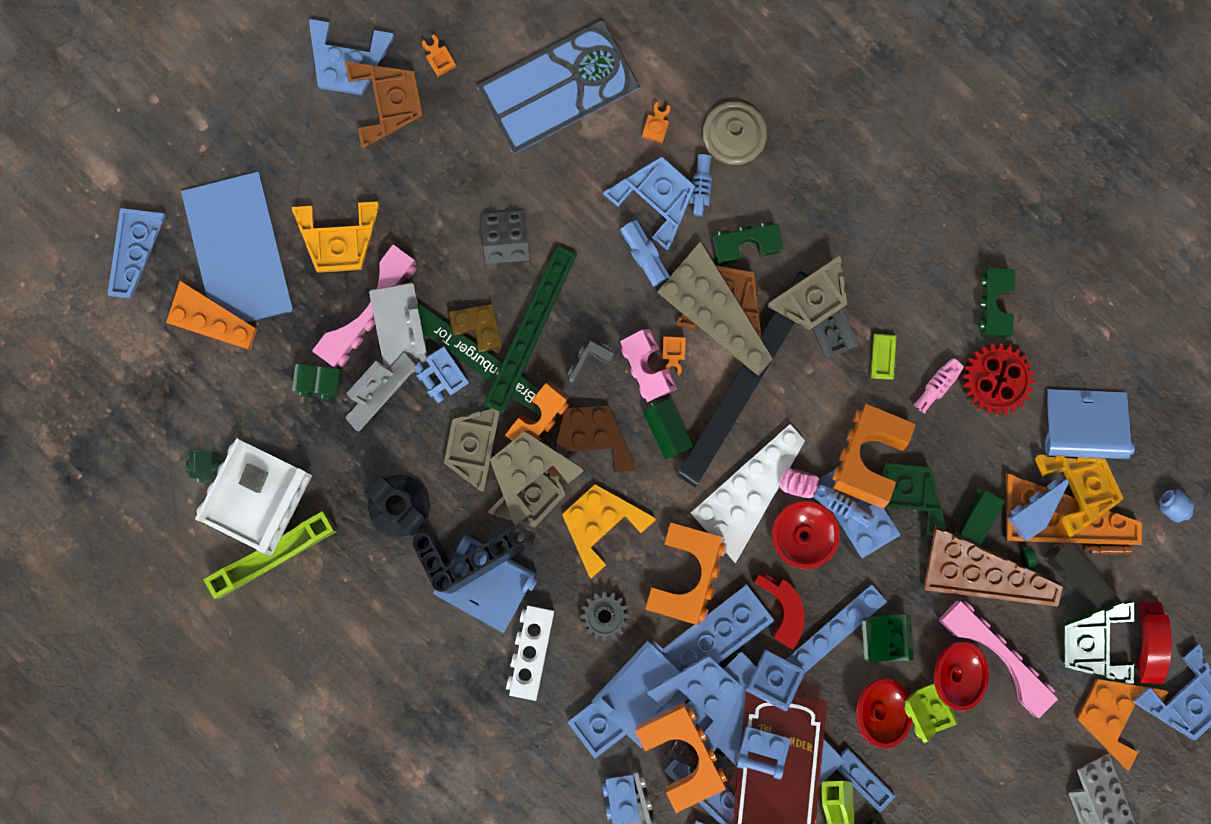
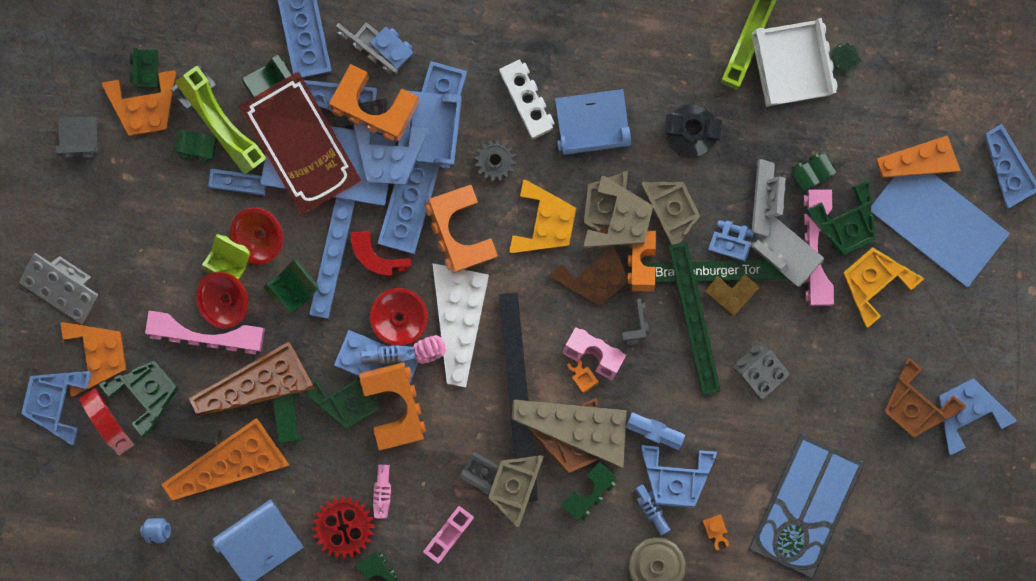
camera: 145 degrees right, 0 degrees up
clear smoke tile [238,463,269,493] -> none
black beam [412,525,535,594] -> none
orange plate [422,35,456,77] -> none
dark green brick [643,398,694,460] -> none
medium blue plate [736,726,791,779] -> none
medium blue tile [745,649,806,712] -> none
lime tile [870,334,897,380] -> none
medium blue slope [1007,479,1069,540] -> none
dark green tile [1020,546,1037,568] -> none
light orange wing [1035,455,1124,538] -> none
dark orange wheel [1083,546,1132,555] -> none
none -> bright pink arch [423,506,474,564]
none -> dark green wing [805,180,876,255]

